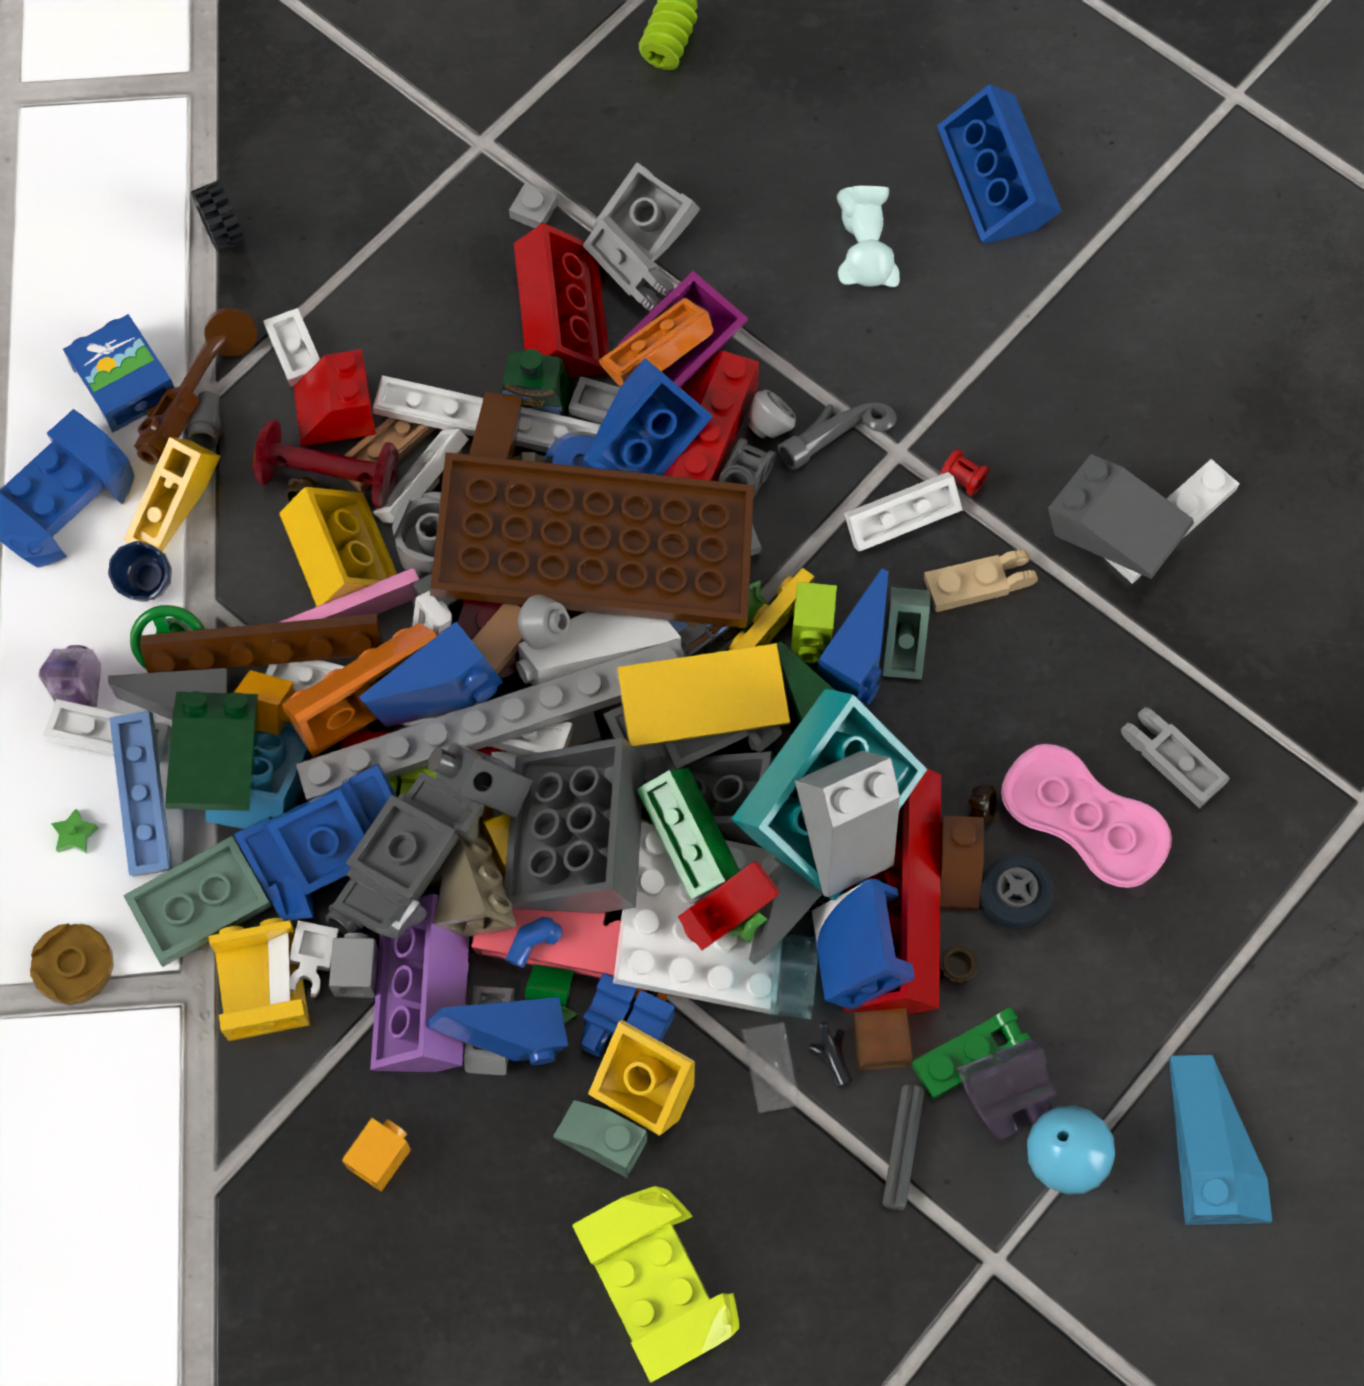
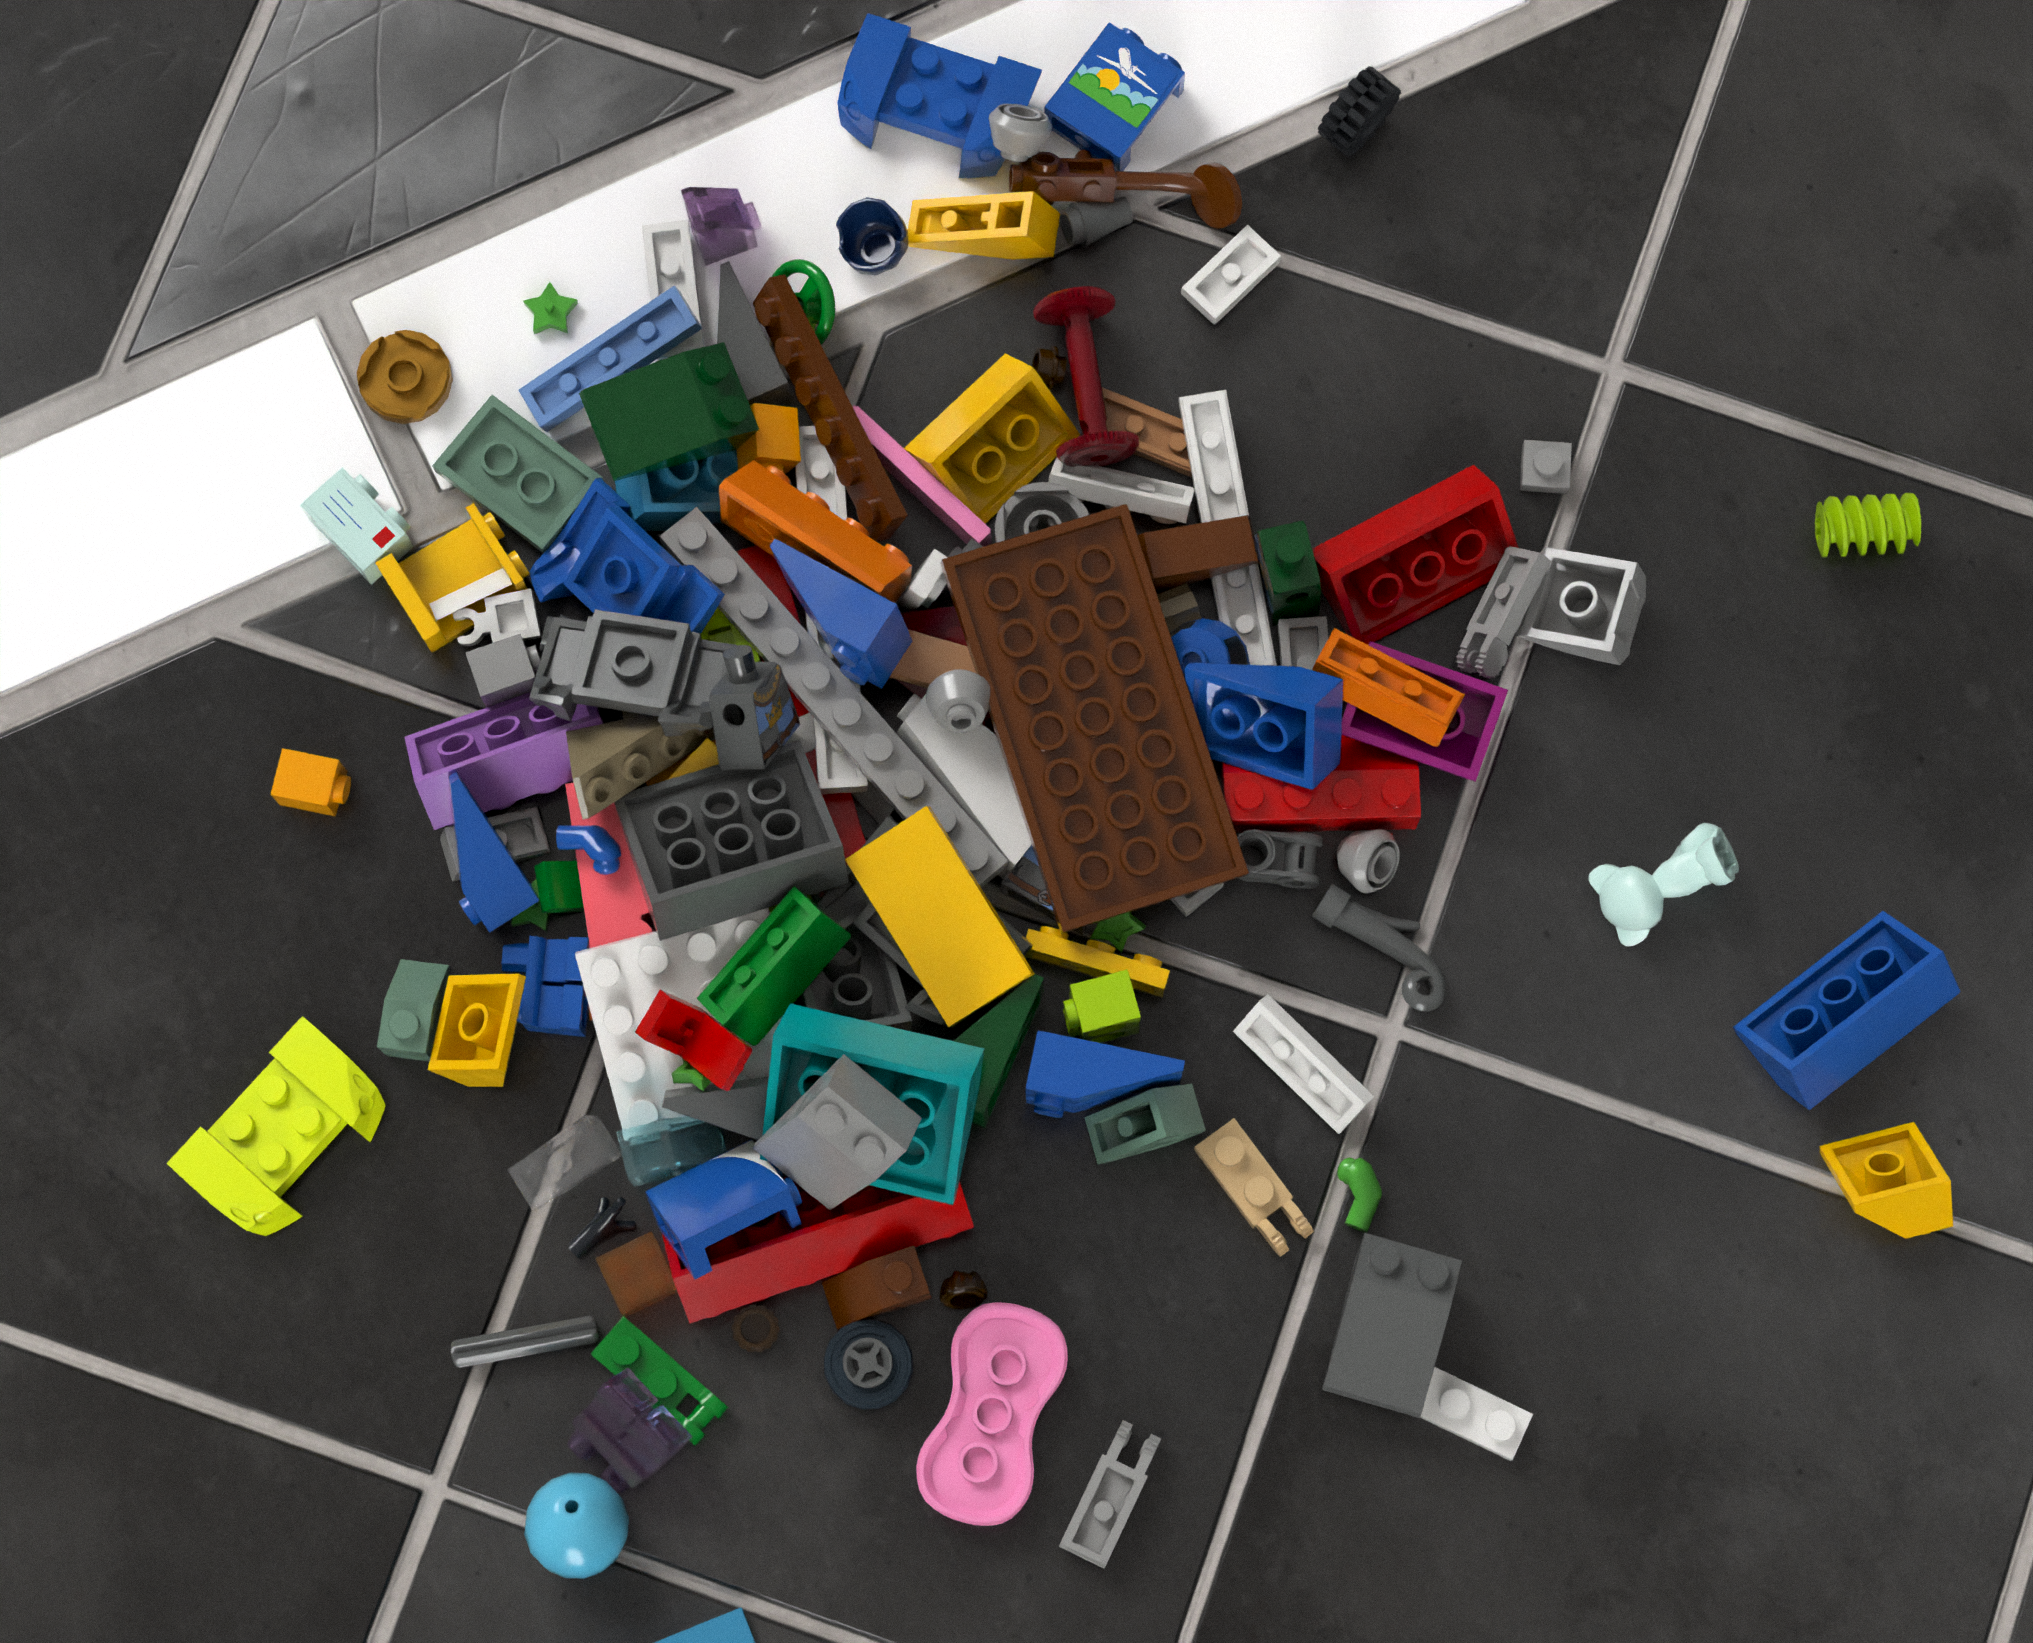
camera: 70 degrees right, 10 degrees up
red slope [294,349,376,447] -> none
red bush [940,448,990,497] -> none
none -> light aqua brick [300,467,414,585]
none -> light grey cone [989,104,1052,162]
none -> bright green arm [1337,1157,1382,1233]
none -> yellow slope [1819,1122,1953,1239]

